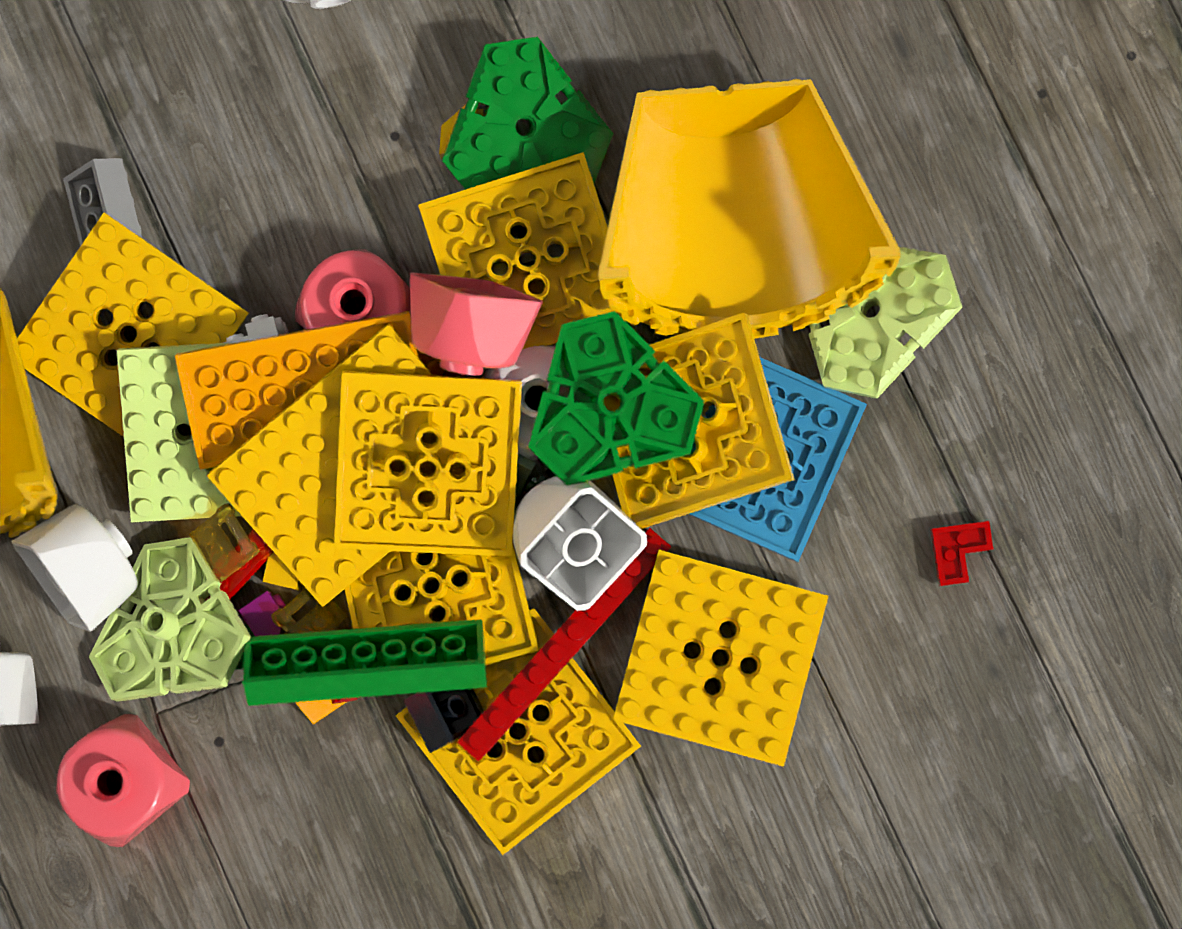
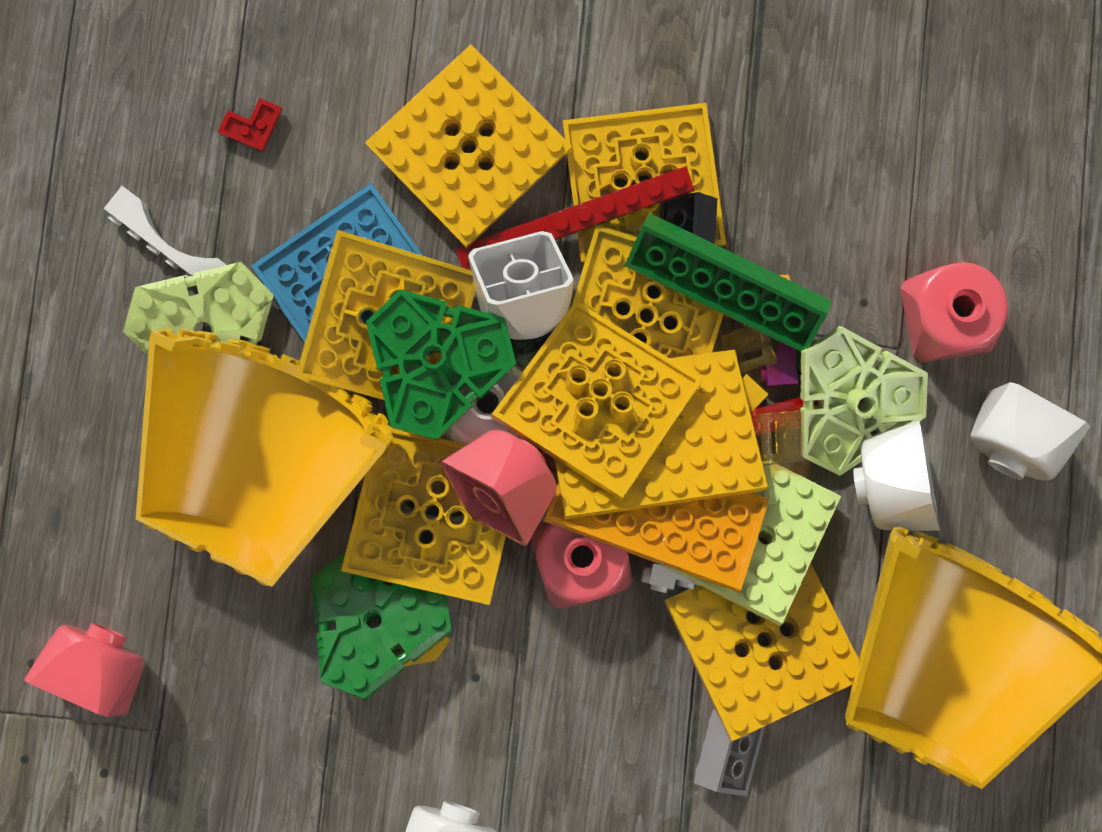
camera: 150 degrees left, 0 degrees up
none -> white arch [104,186,226,278]

